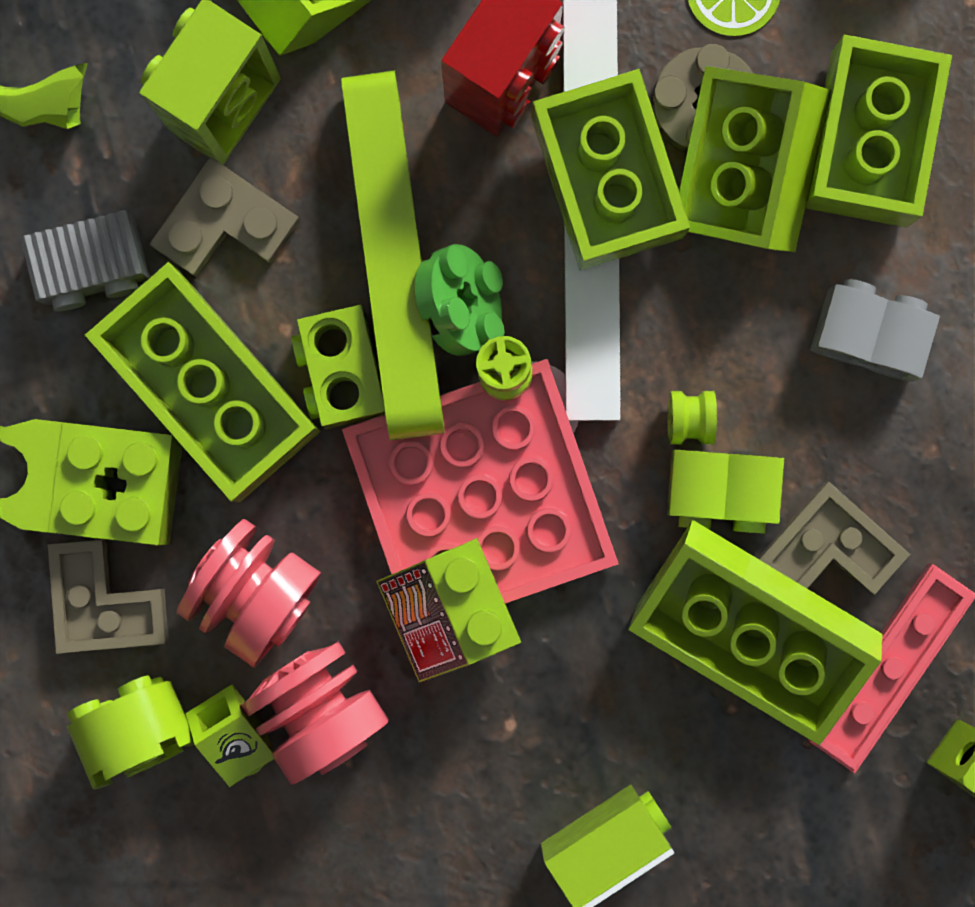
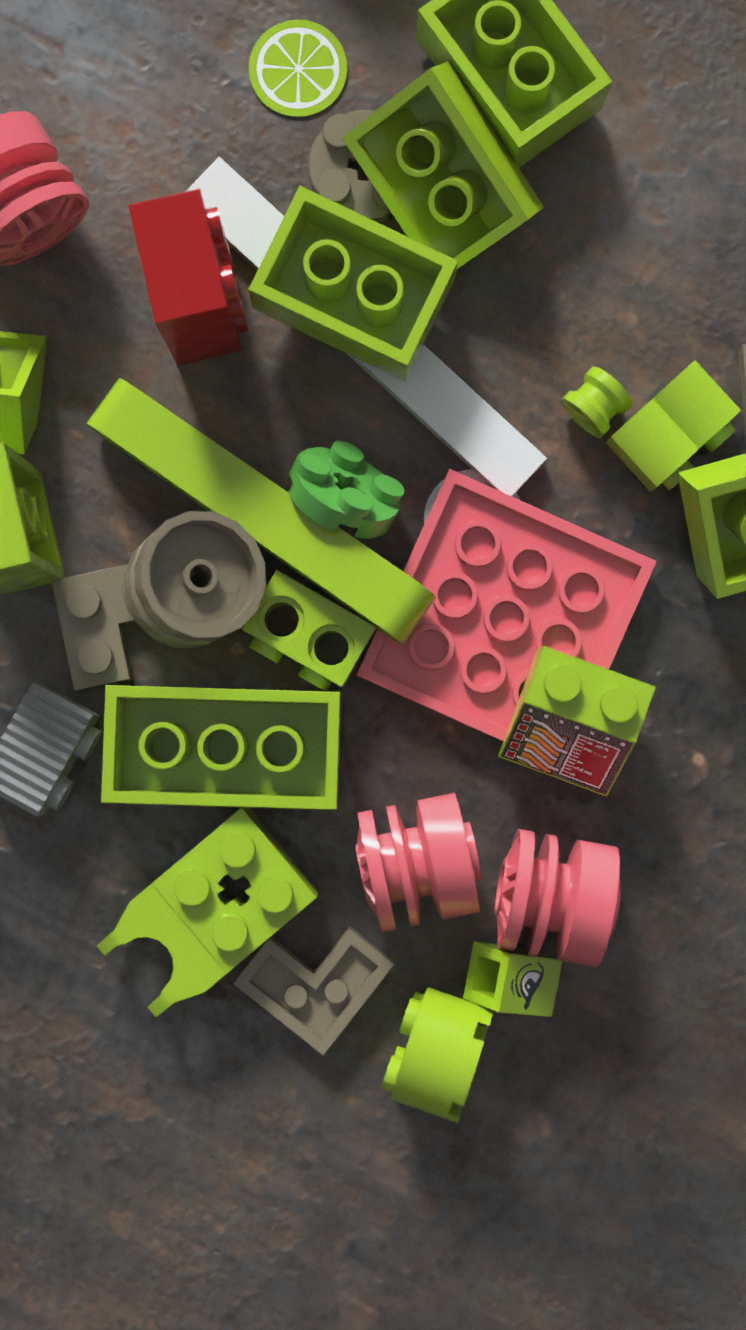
camera: 45 degrees left, 0 degrees up
lime wheel [476,336,533,400] -> none
light grey brick [810,279,940,382] -> none
none -> dark tan wheel [124,511,266,648]

